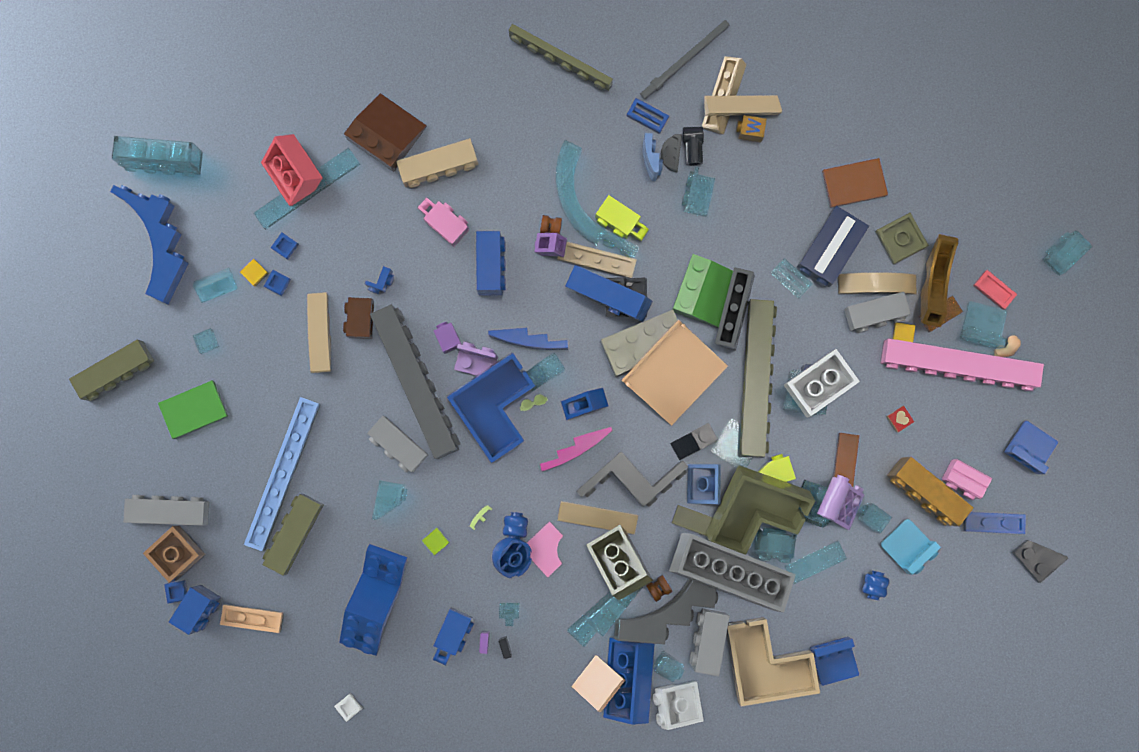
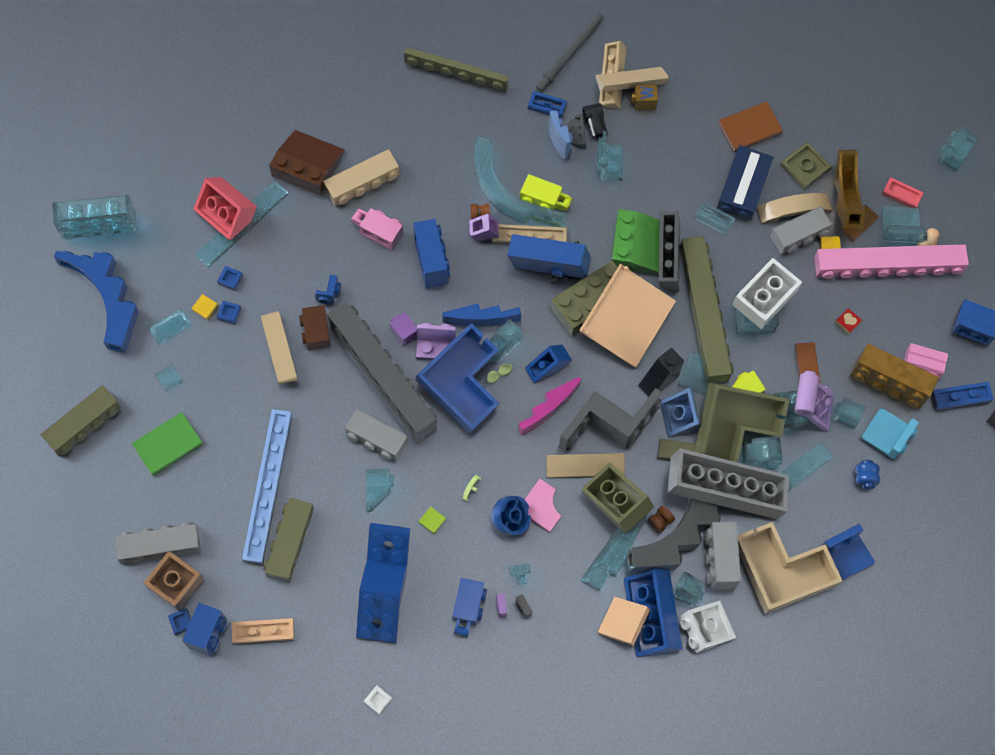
camera: 15 degrees left, 15 degrees down
blue piece [503,512,528,539] -> none

